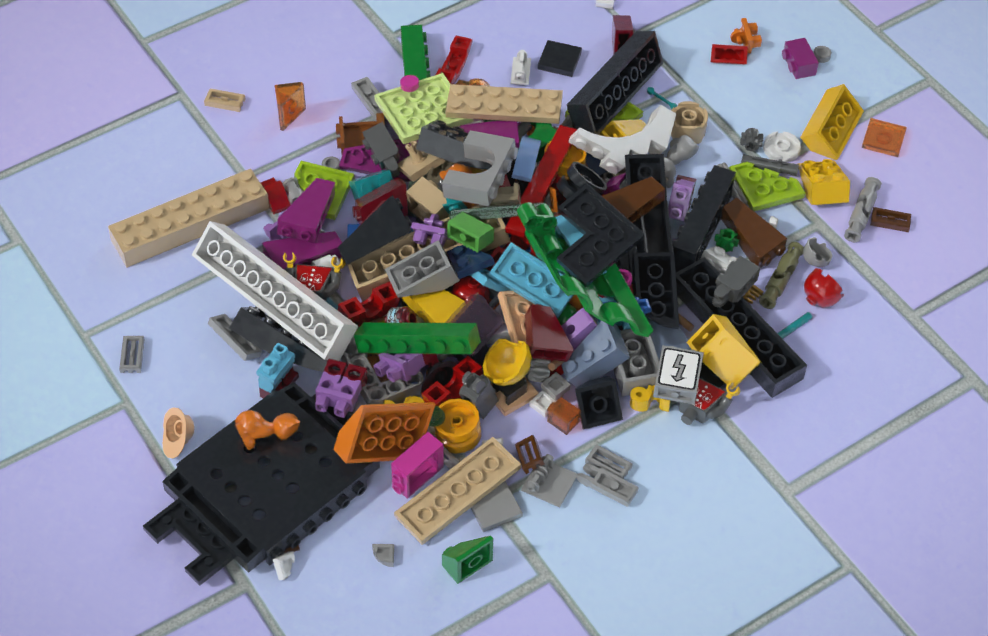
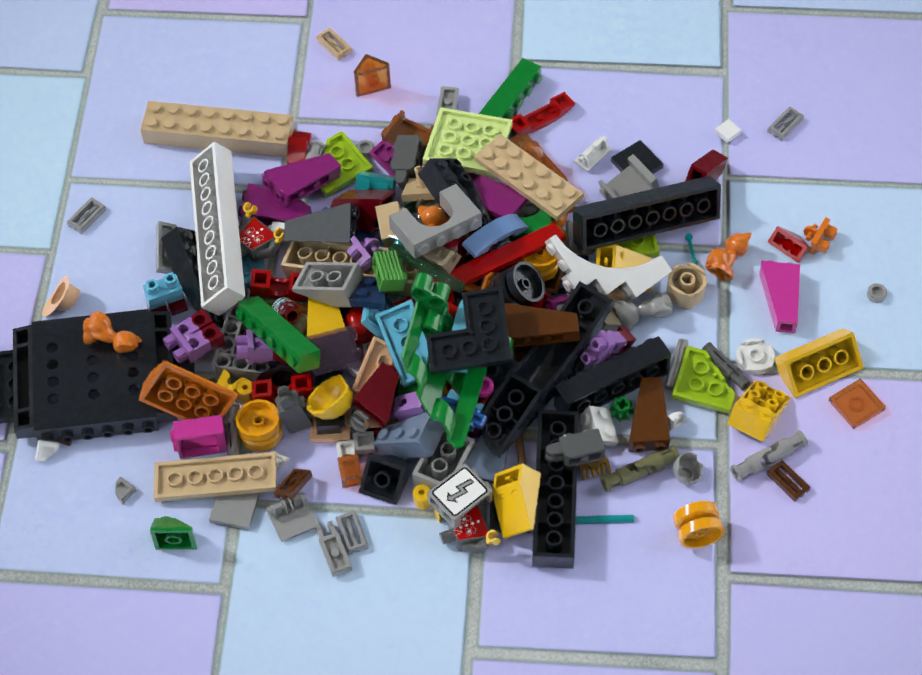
camera: 40 degrees right, 5 degrees up
dark pink tile [400,75,419,92] -> none
clear green plate [429,406,445,427] -> none
dark grey gear [740,128,763,151] -> none
magenta brick [782,38,819,79] -> none
red cylinder [804,268,844,308] -> none
none -> light grey panel [598,154,659,199]
none -> light orange wheel [673,501,725,549]
none -> orange animal [705,232,752,281]
none -> dark pink slope [759,261,800,333]

